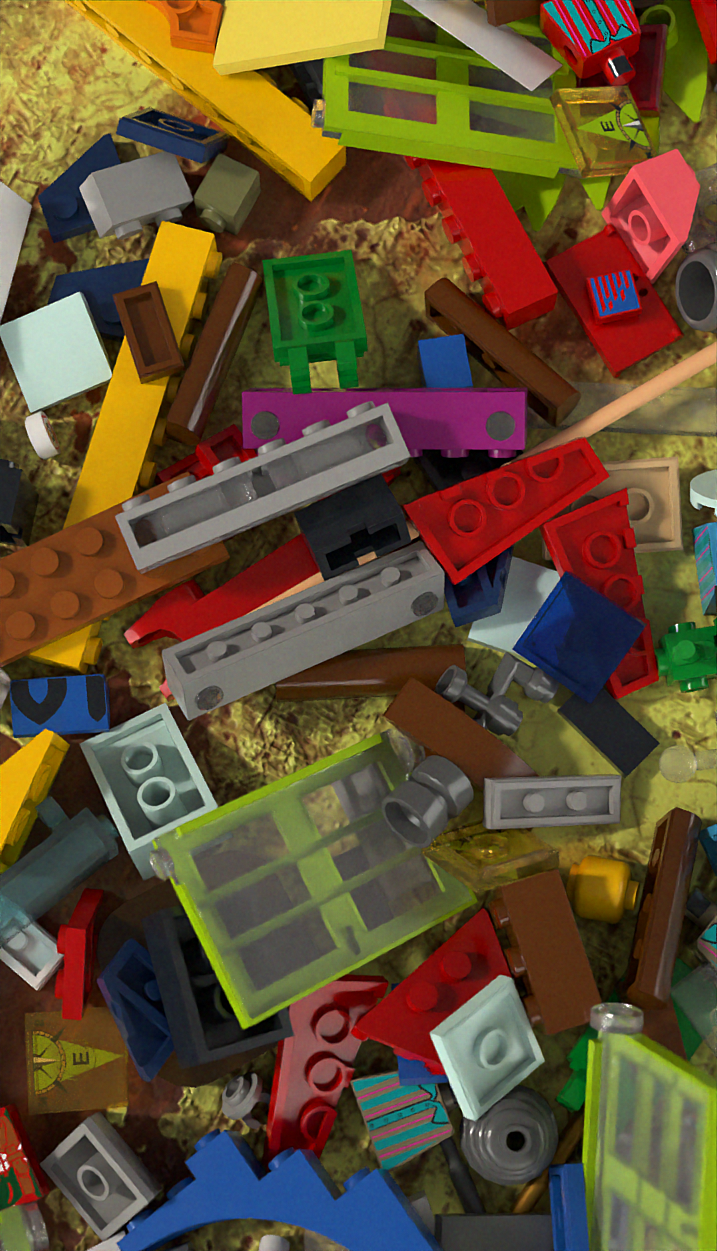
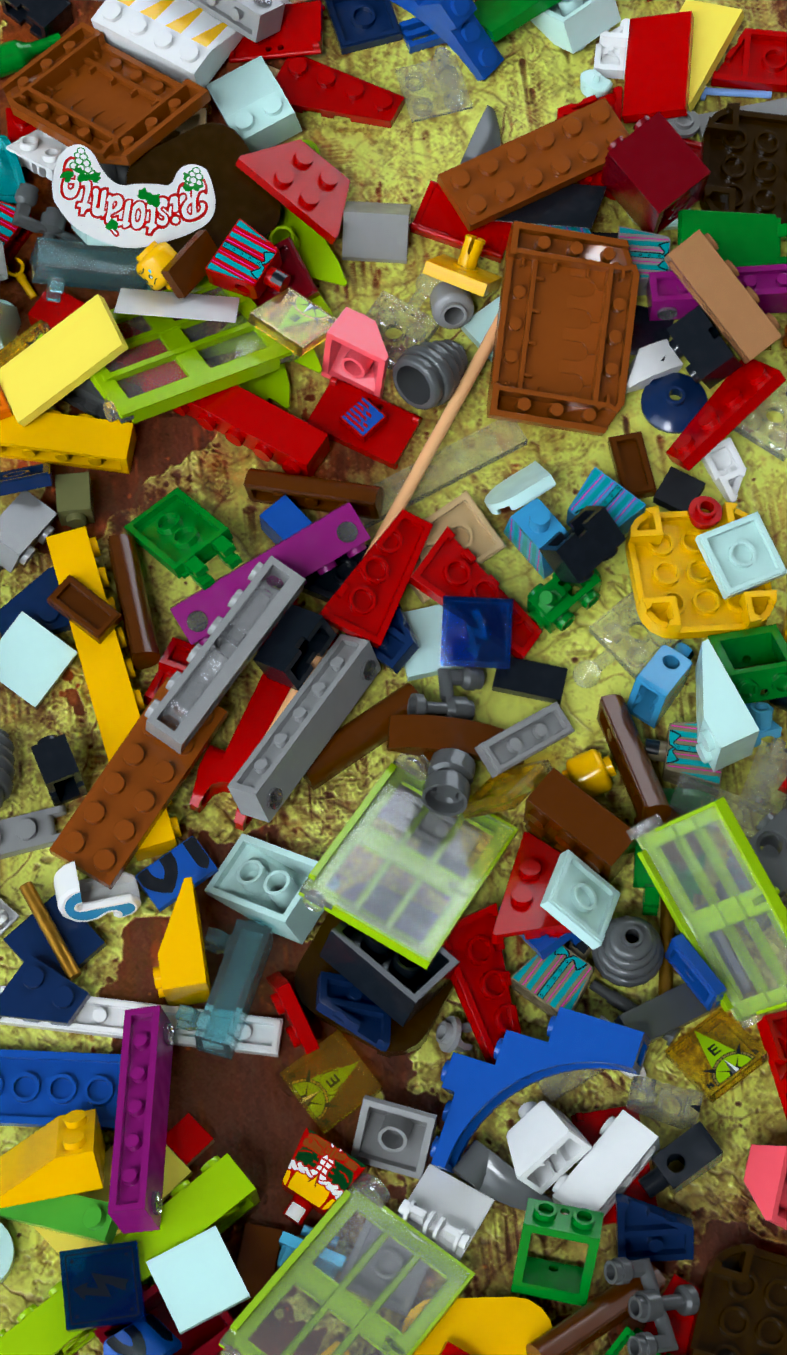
camera: 30 degrees left, 10 degrees down
white tile [25,411,61,460] -> none

